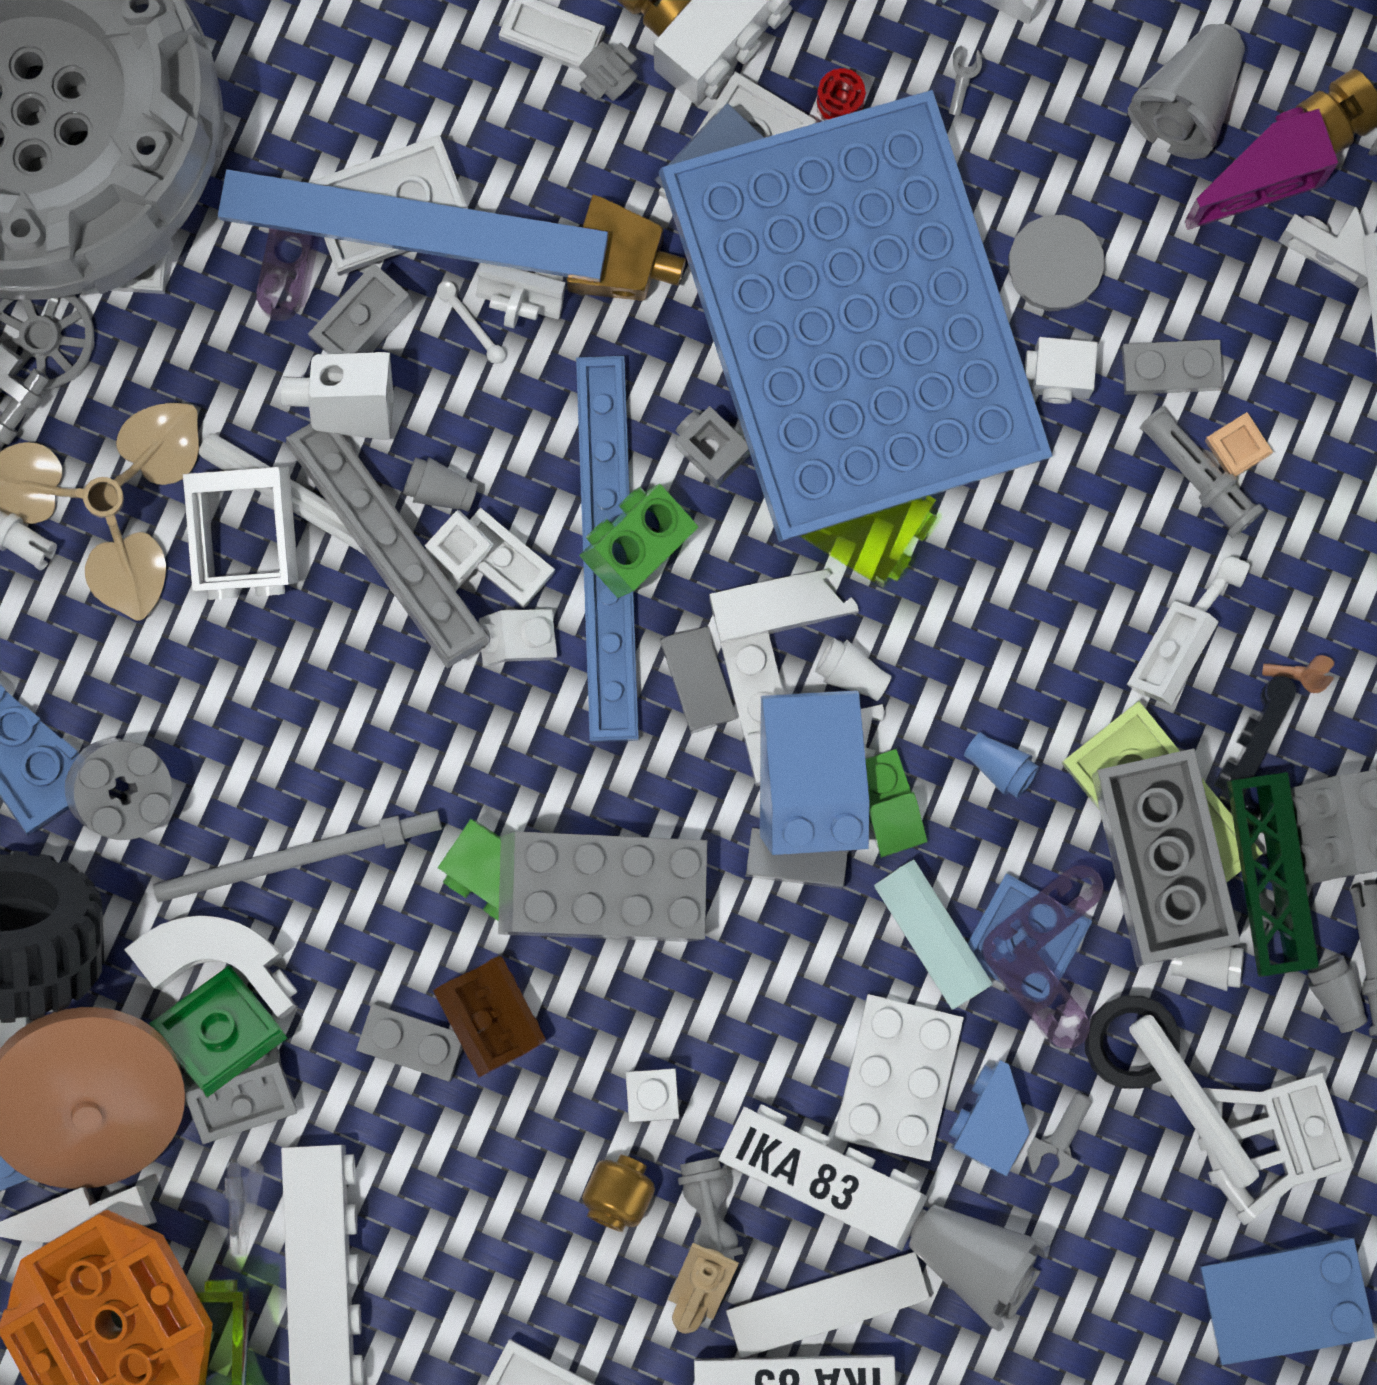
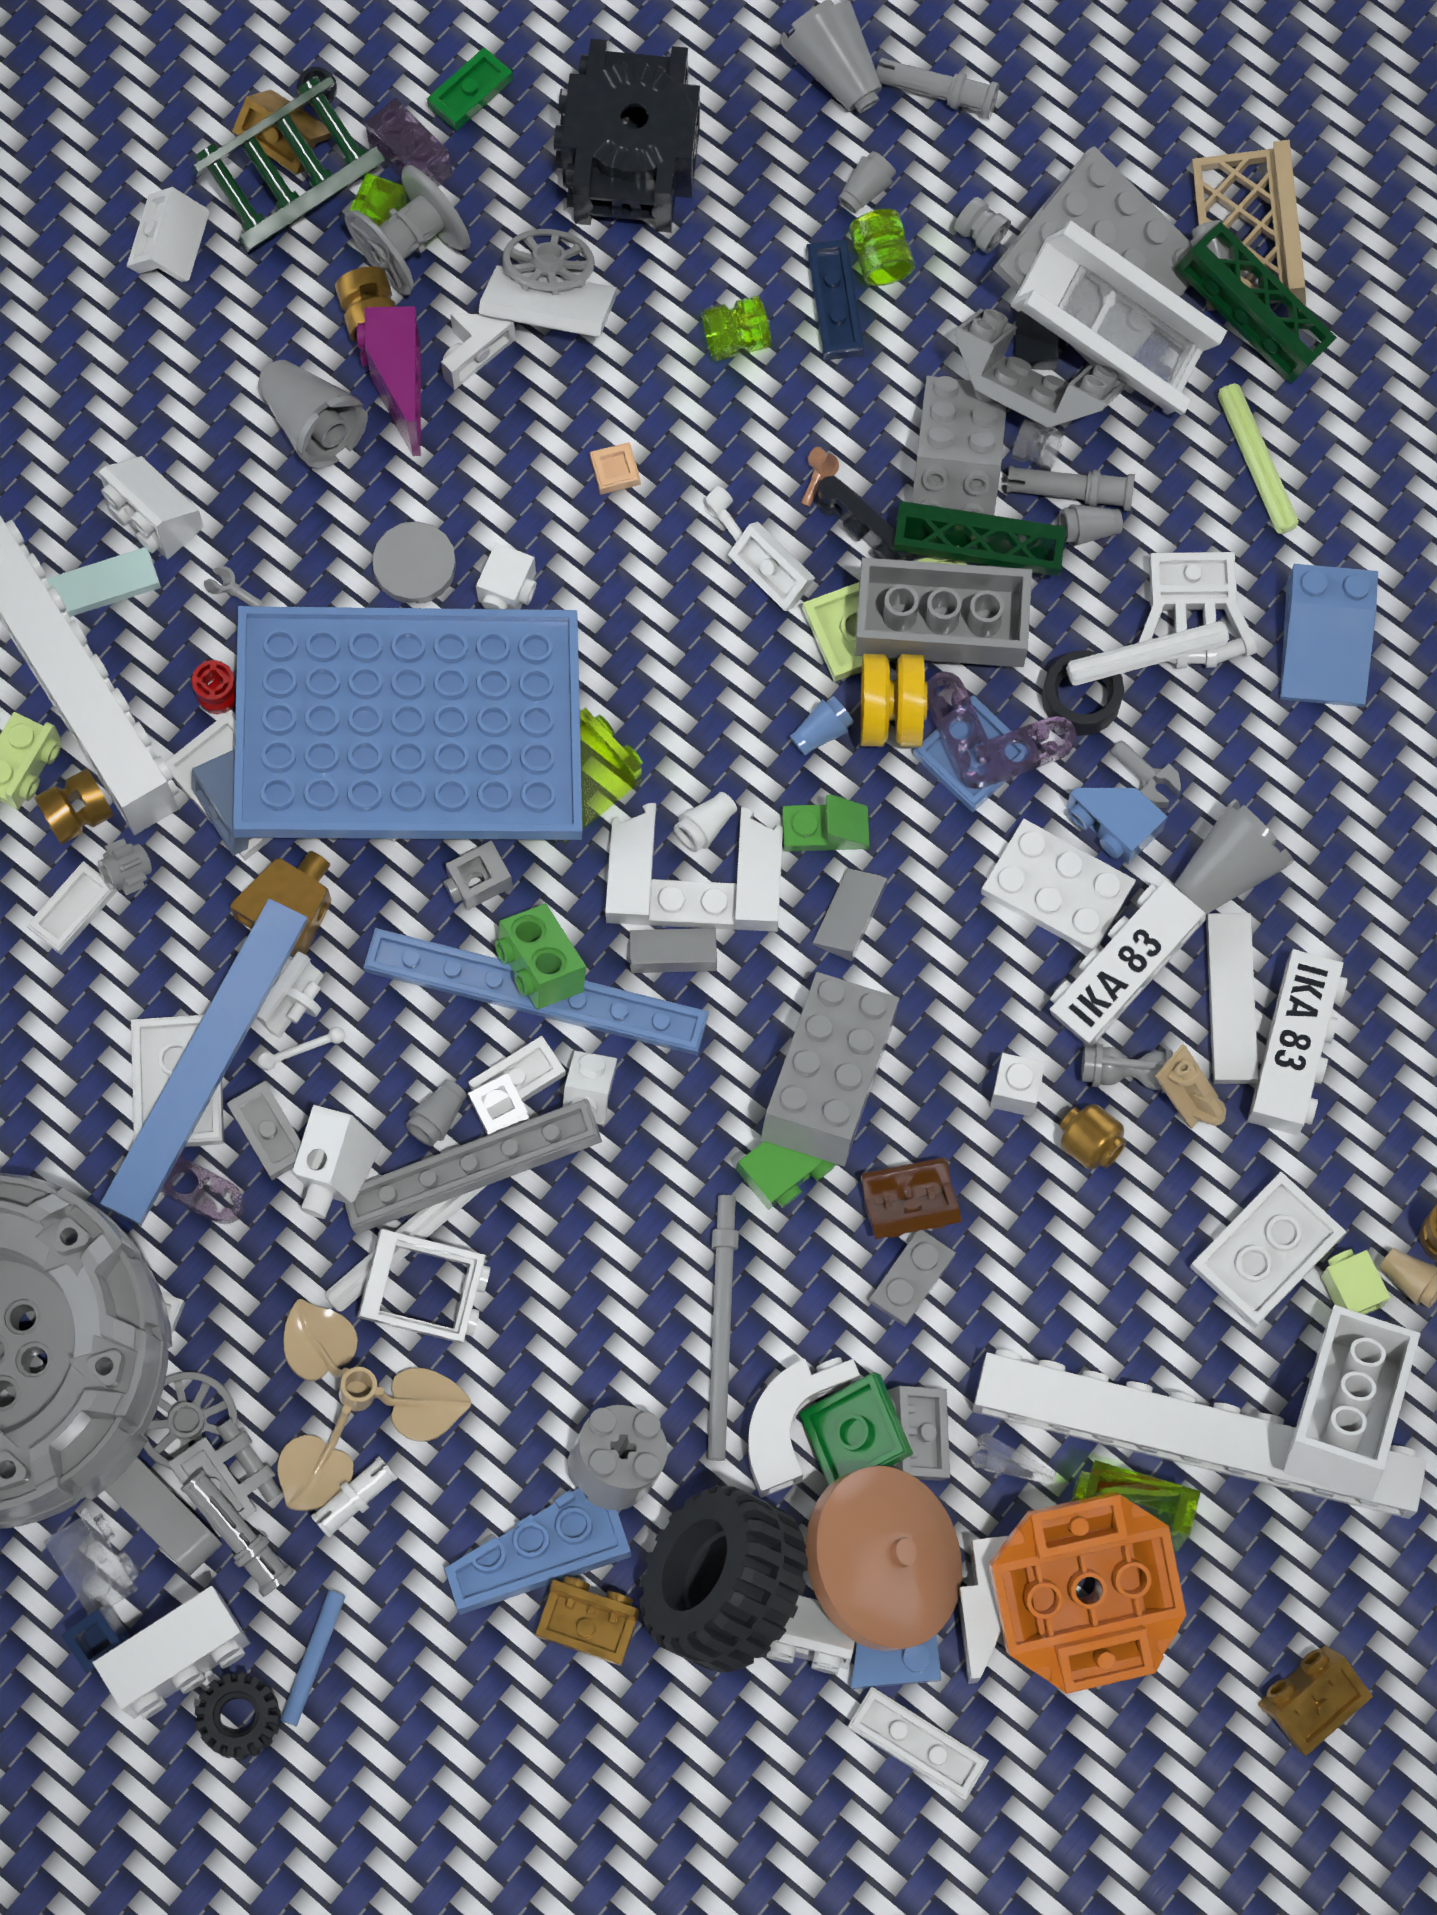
camera: 75 degrees left, 10 degrees down
medium blue slope [760,690,869,855] -> none
light aqua tile [874,859,993,1010] -> none
light grey plate [1122,340,1223,395] -> none
light grey pin [1139,407,1265,539] -> none
white cone [1171,946,1244,991] -> none
none -> yellow wheel [861,653,927,747]

